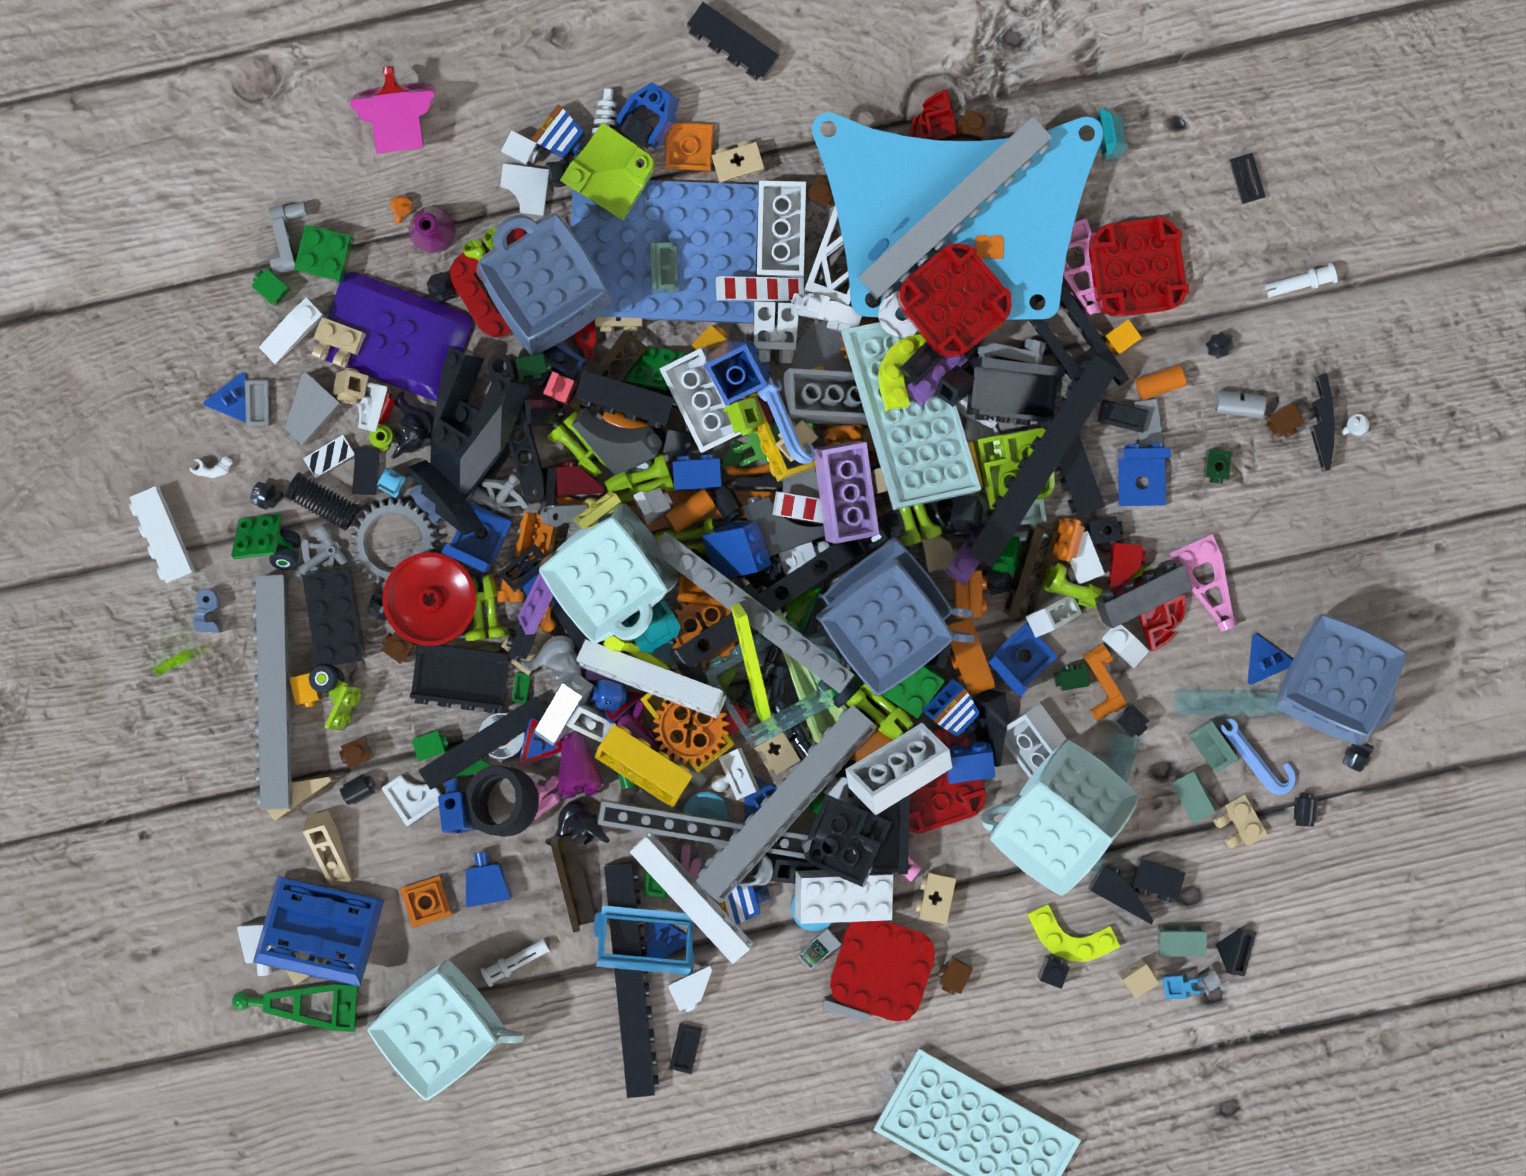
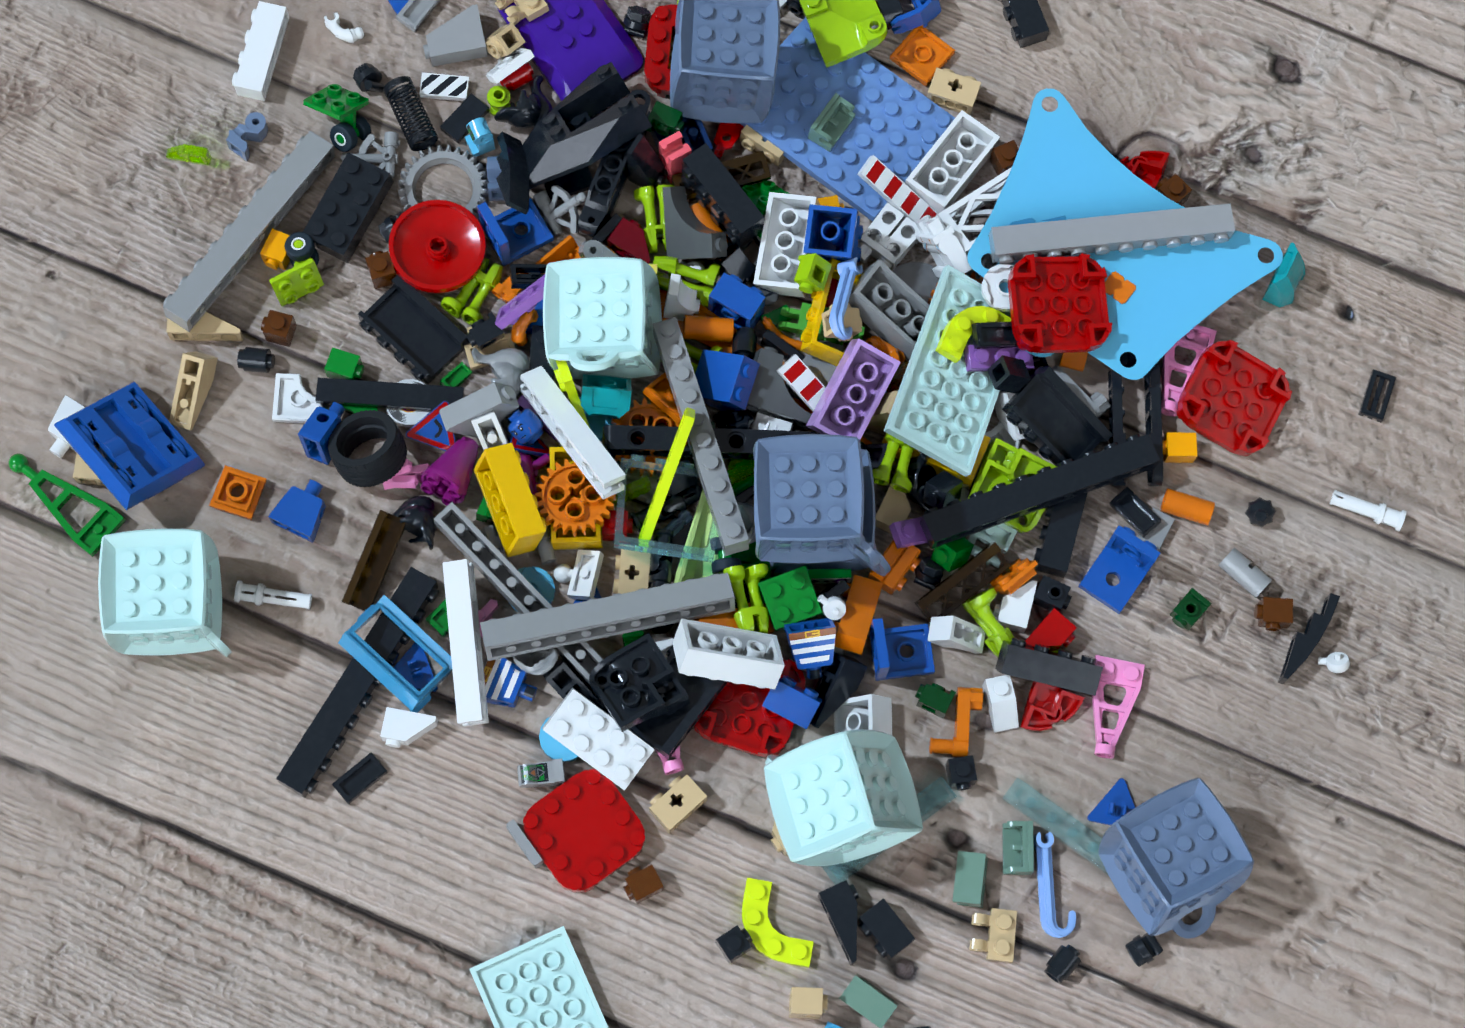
camera: 30 degrees right, 15 degrees down
none -> white piece [817,594,846,620]

